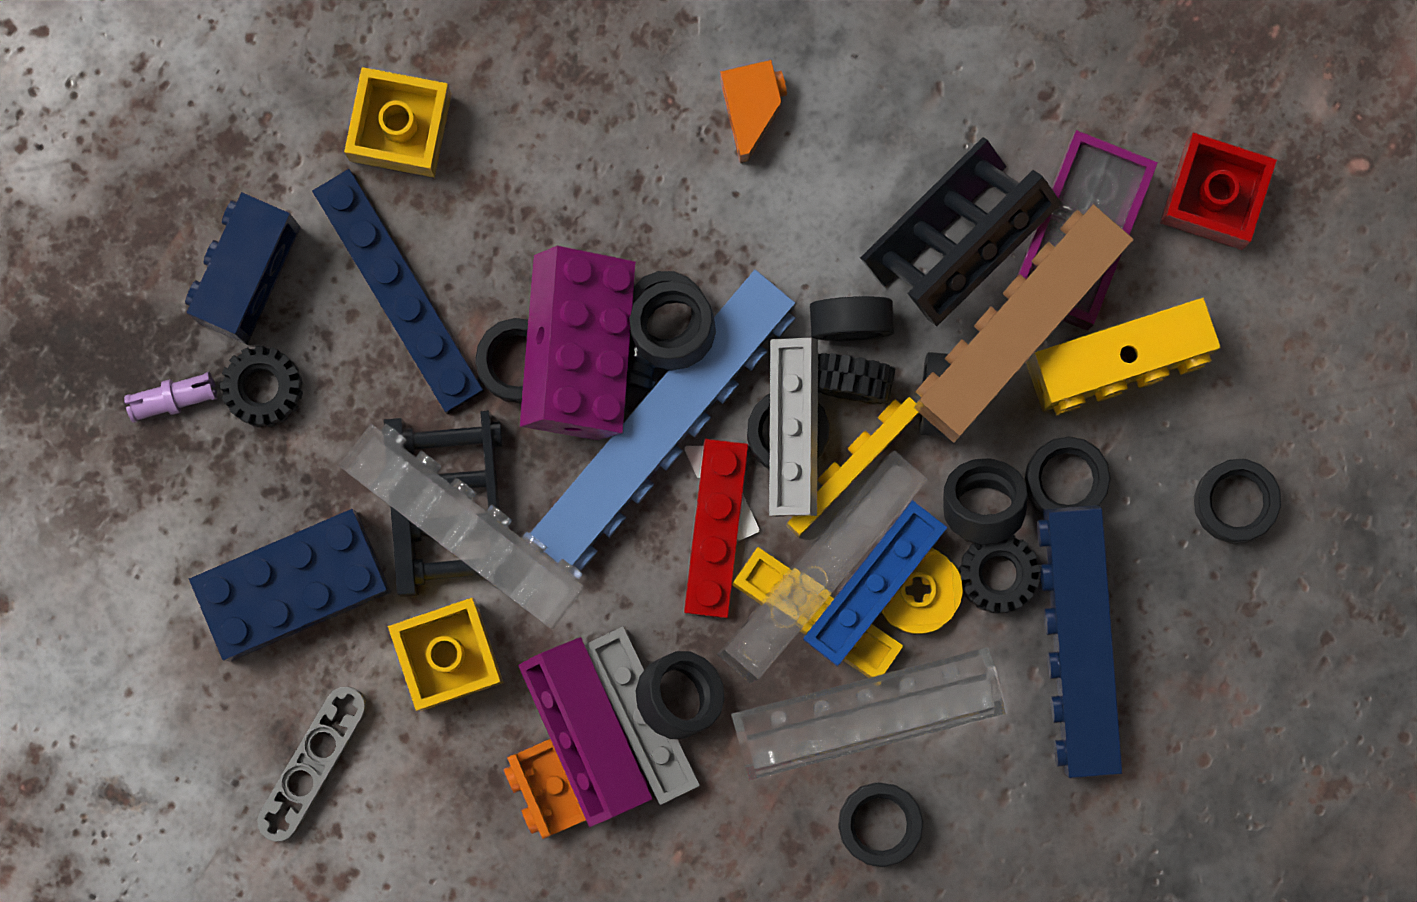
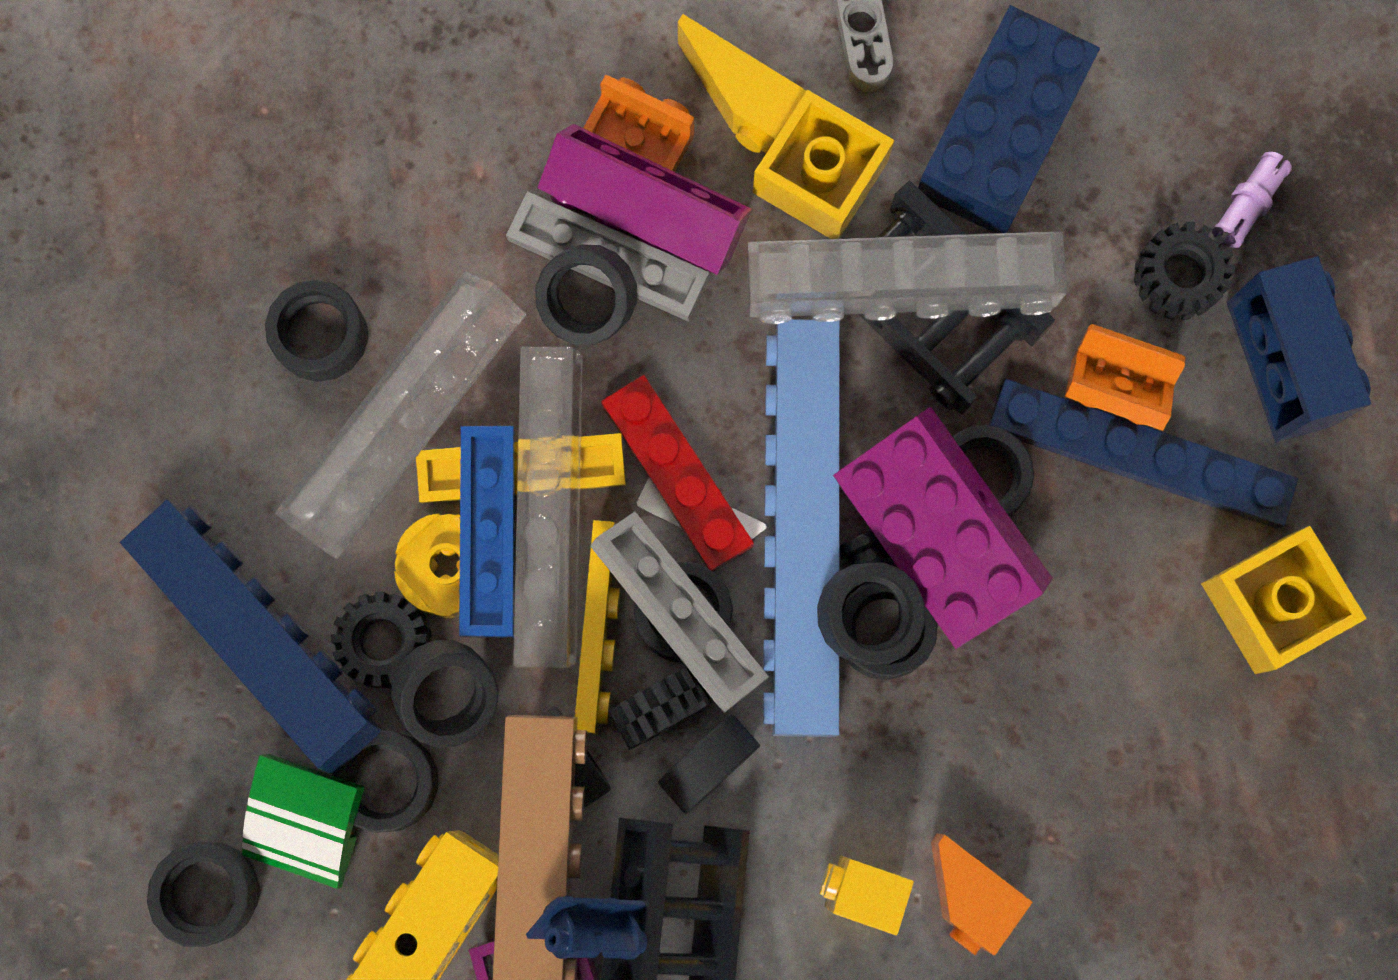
camera: 140 degrees right, 5 degrees down
none -> green slope [242,754,365,889]
none -> dark blue hinge [526,896,647,960]
none -> yellow slope [678,14,806,153]
none -> yellow brick [819,855,914,936]
none -> orange bracket [1065,324,1186,431]

